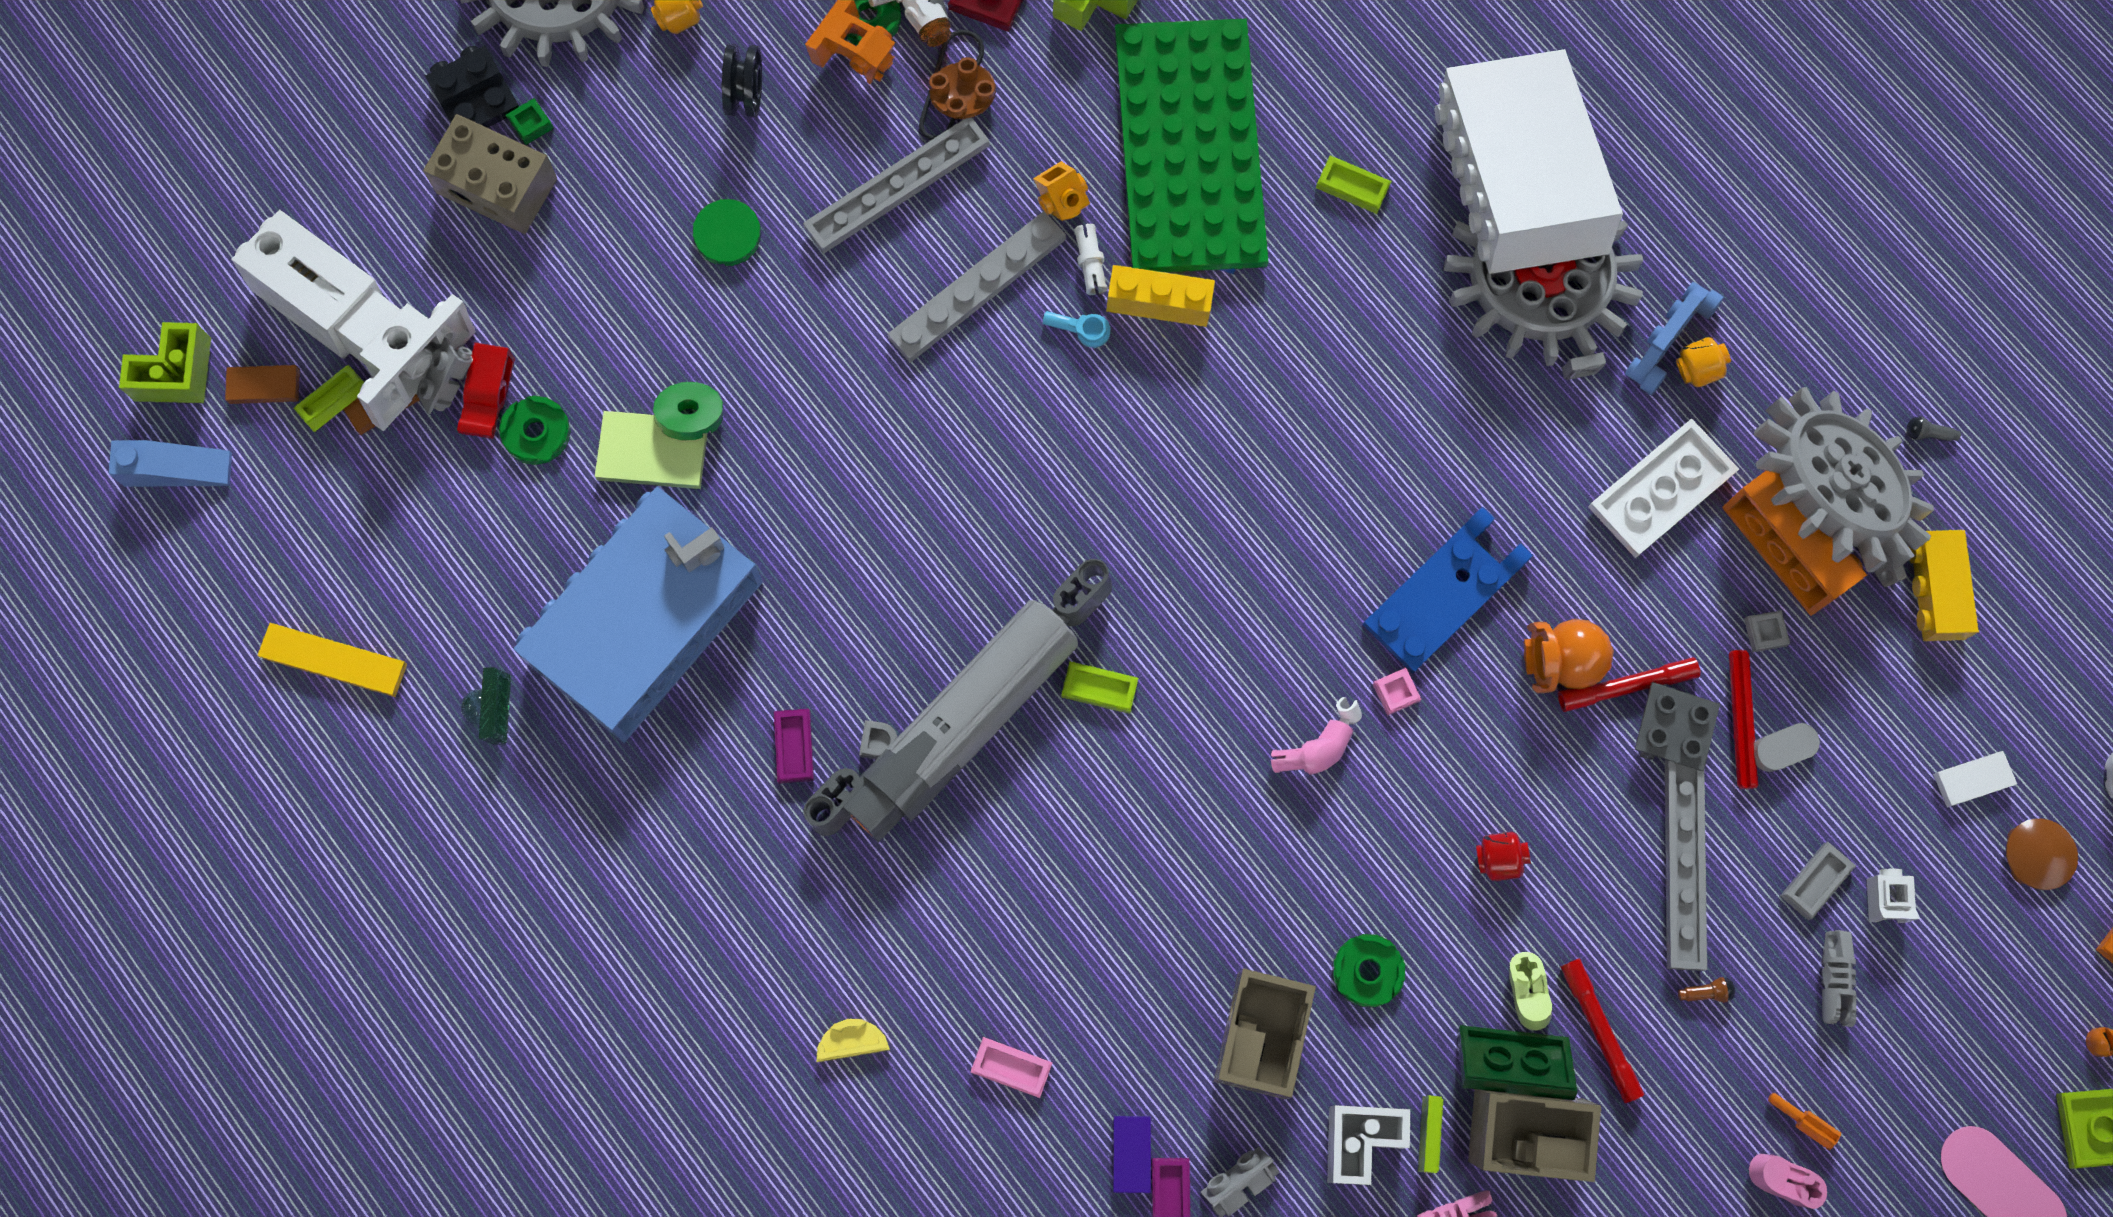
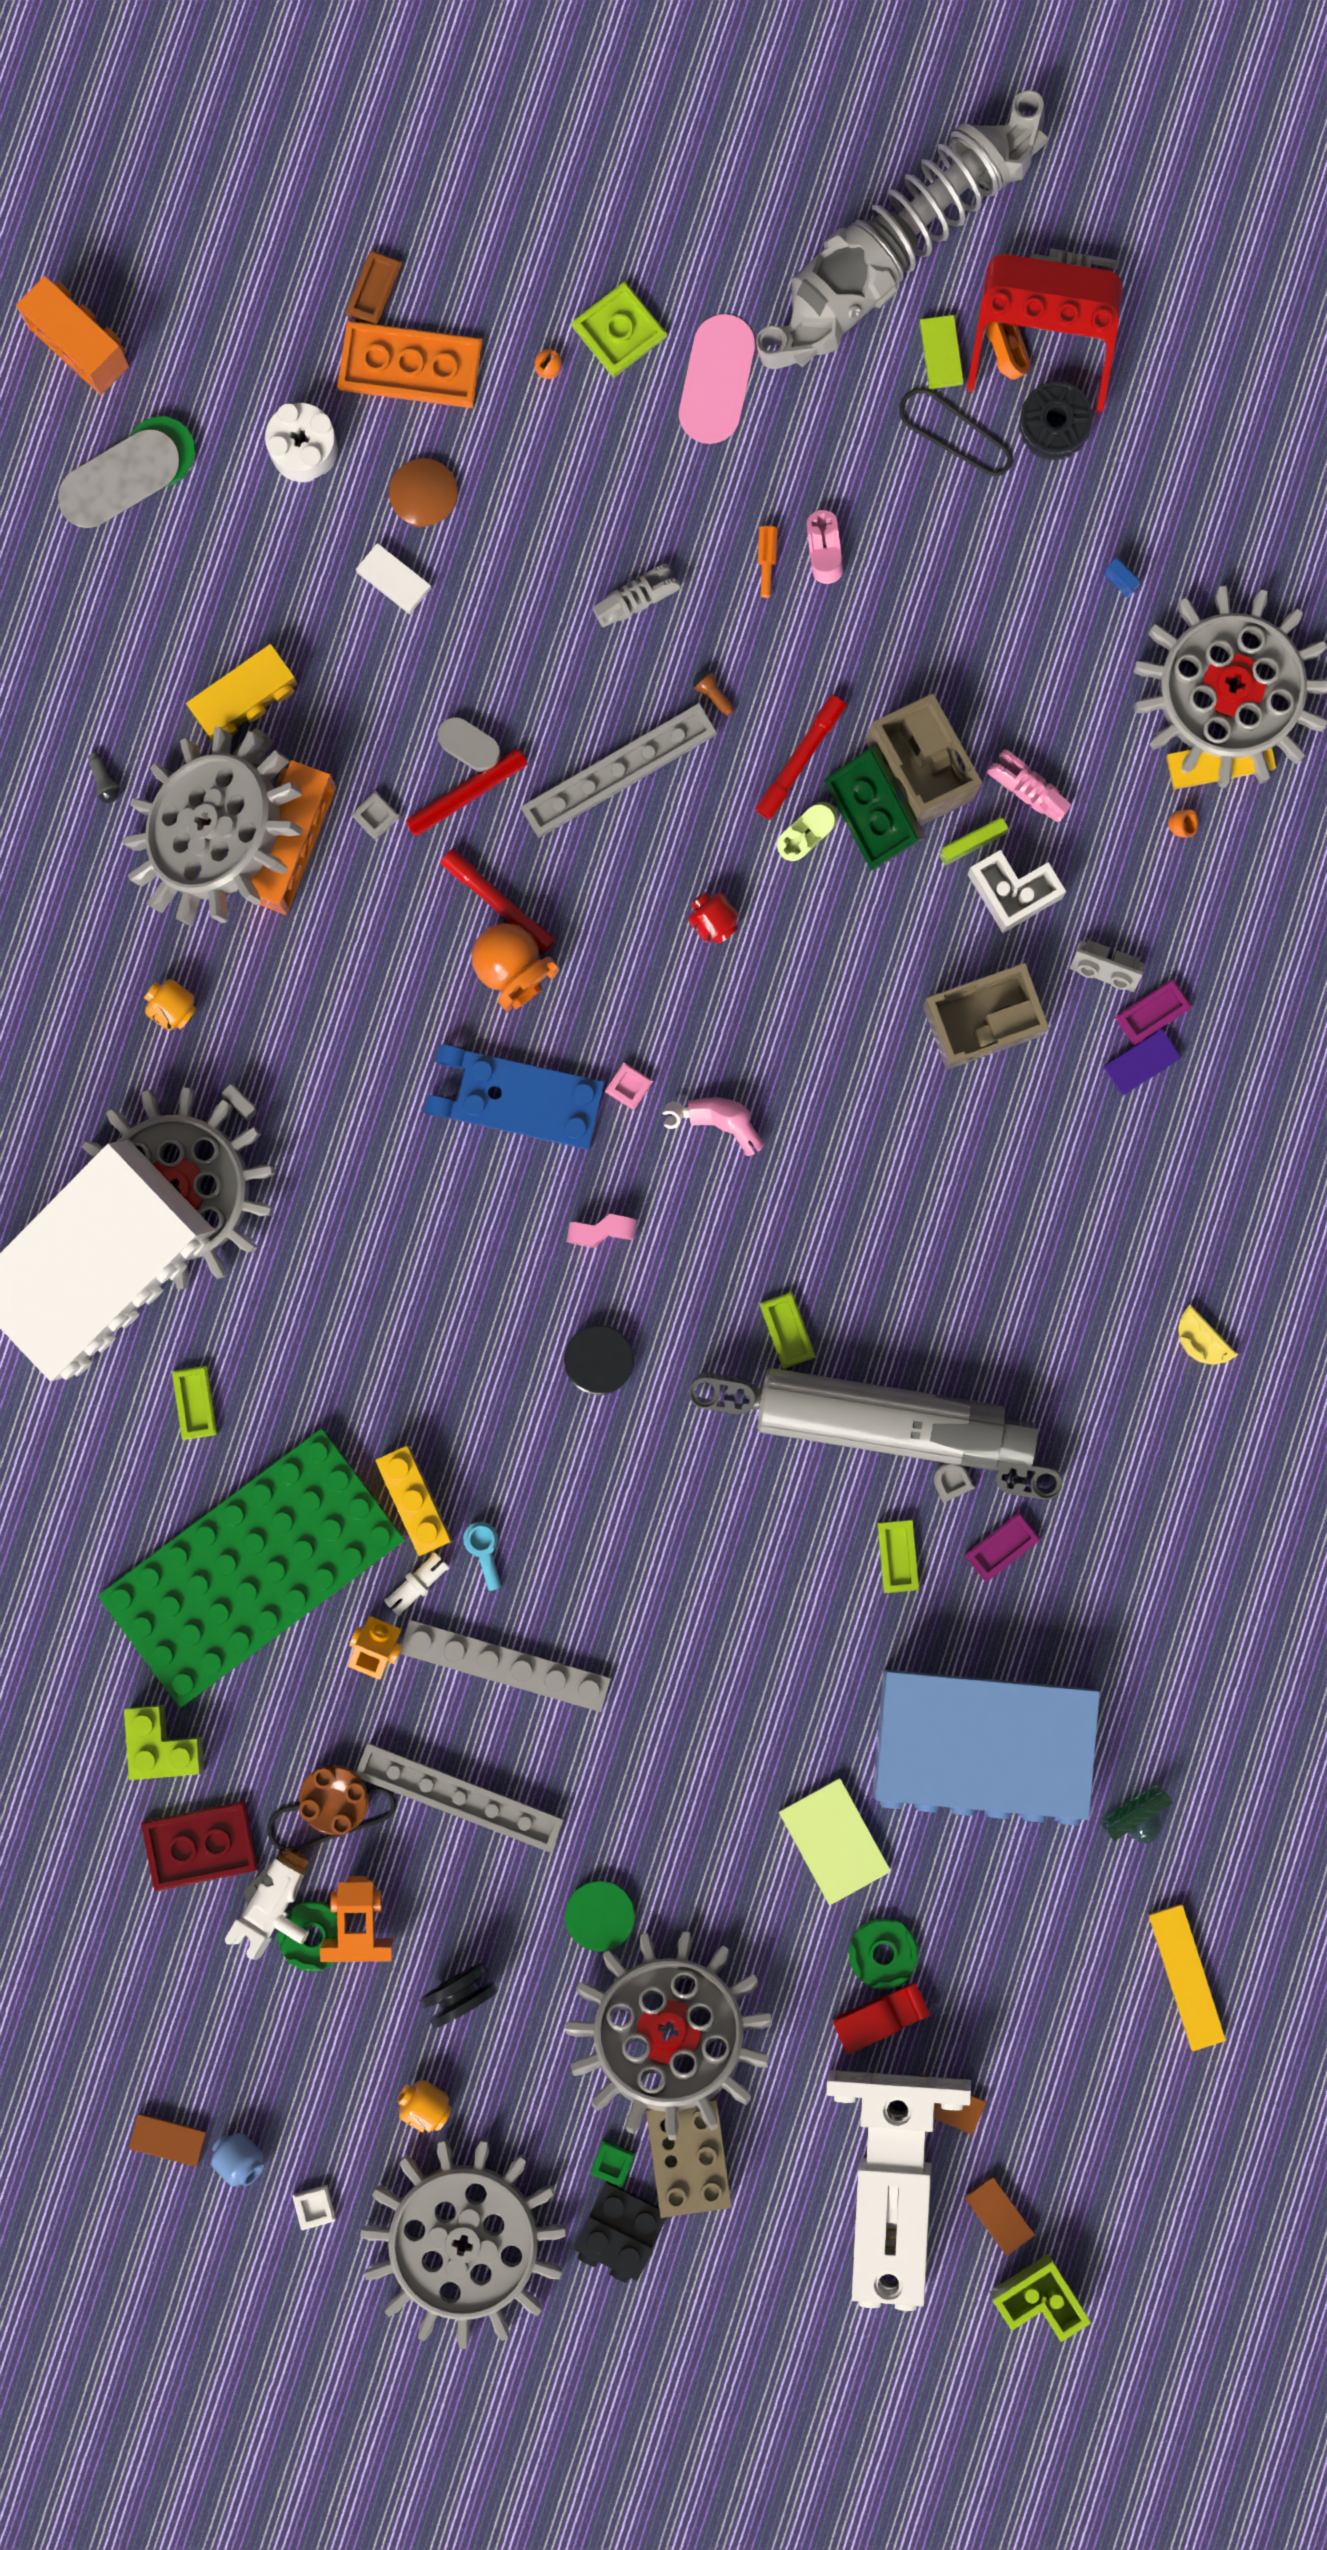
camera: 115 degrees left, 10 degrees up
medium blue slope [108,440,232,487] -> none
lime tile [293,365,364,432] -> none
light grey hinge [417,337,473,414] -> none
tile [653,382,723,441] -> none
light grey bracket [664,527,725,573] -> none
bright pink tile [970,1037,1053,1098] -> none
green tile [1332,934,1405,1008] -> none
white plate [1588,419,1739,558] -> none
medium blue plate [1625,281,1724,396] -> none
dark grey hinge [1634,682,1720,772] -> none
light grey tile [1780,842,1856,920] -> none
white window [1867,869,1920,923] -> none
none -> black tile [564,1325,634,1395]
none -> light grey gear [565,1931,772,2140]
none -> bright pink piece [566,1214,637,1248]
none -> lime tile [877,1520,919,1593]

